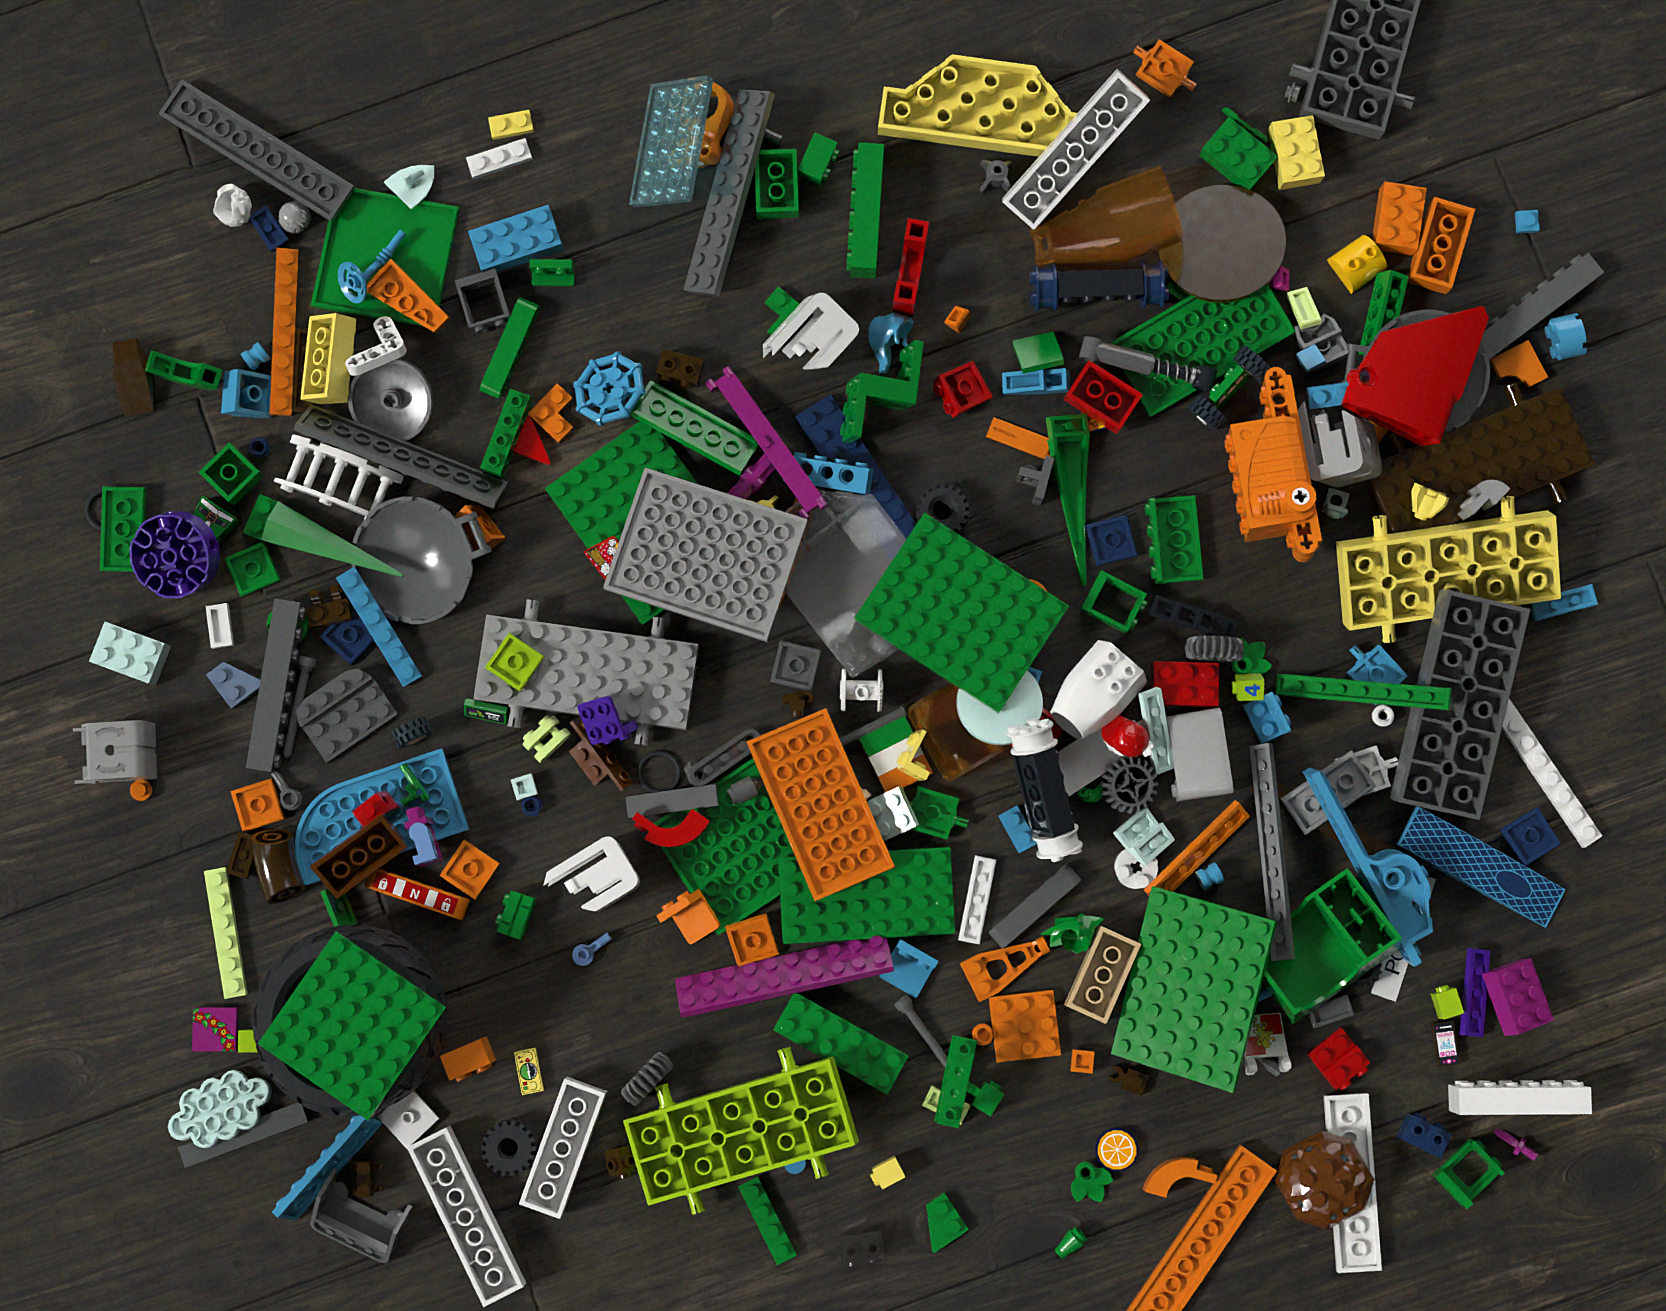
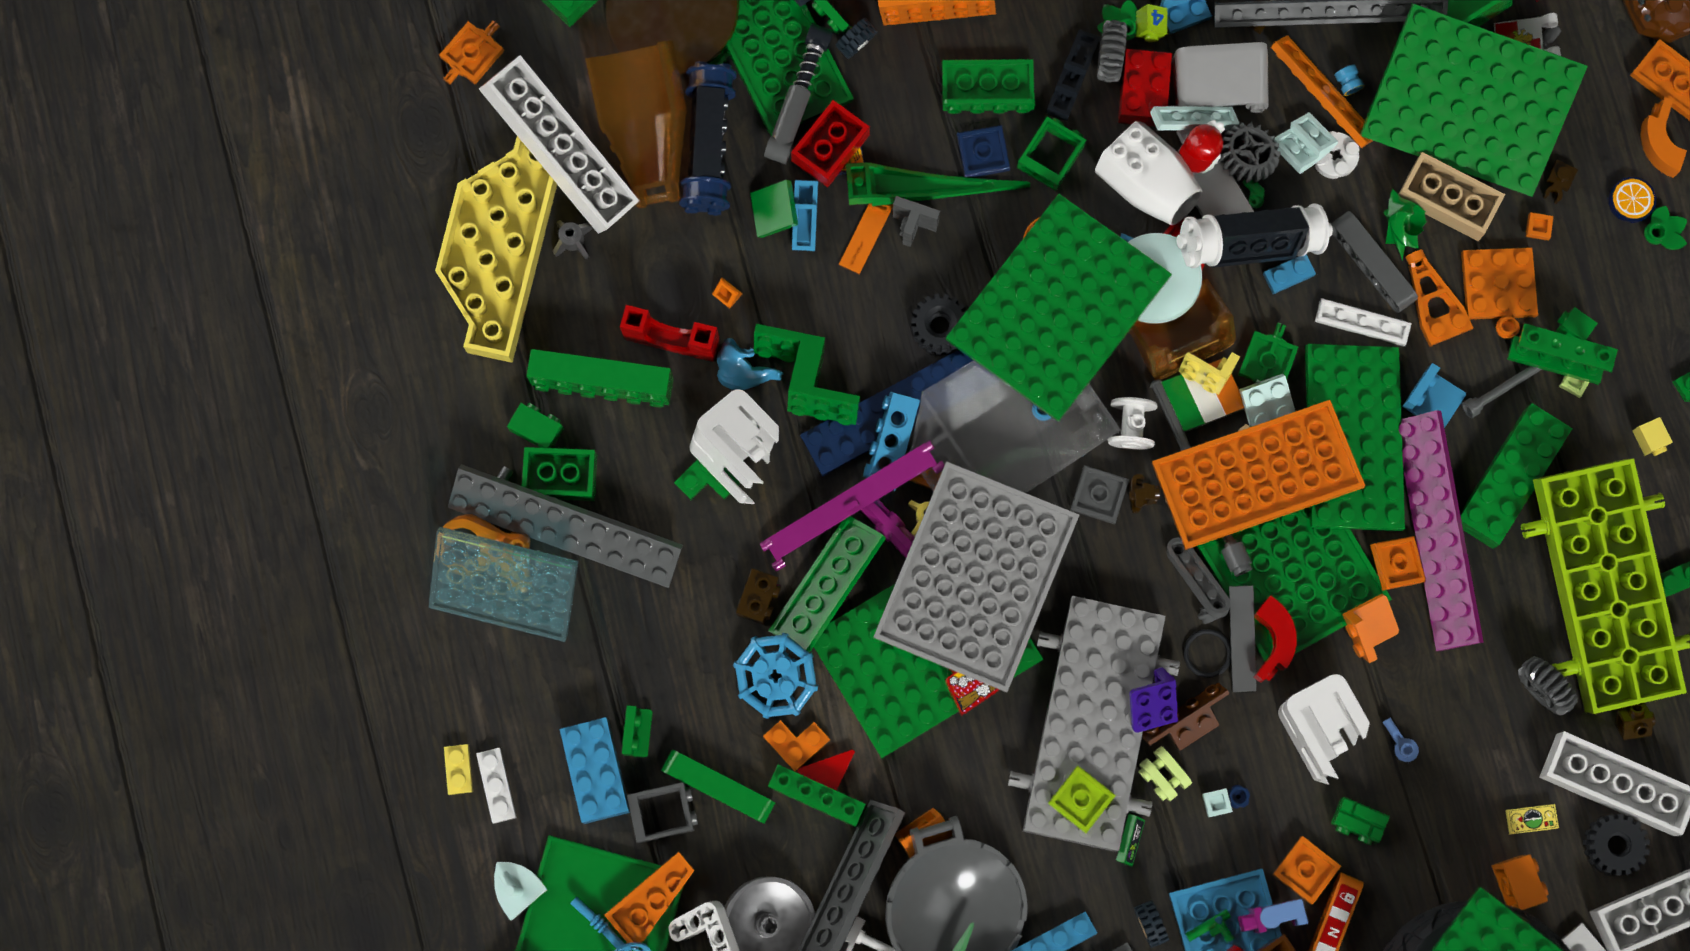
camera: 85 degrees left, 5 degrees down
red plate [933,361,993,418] -> none

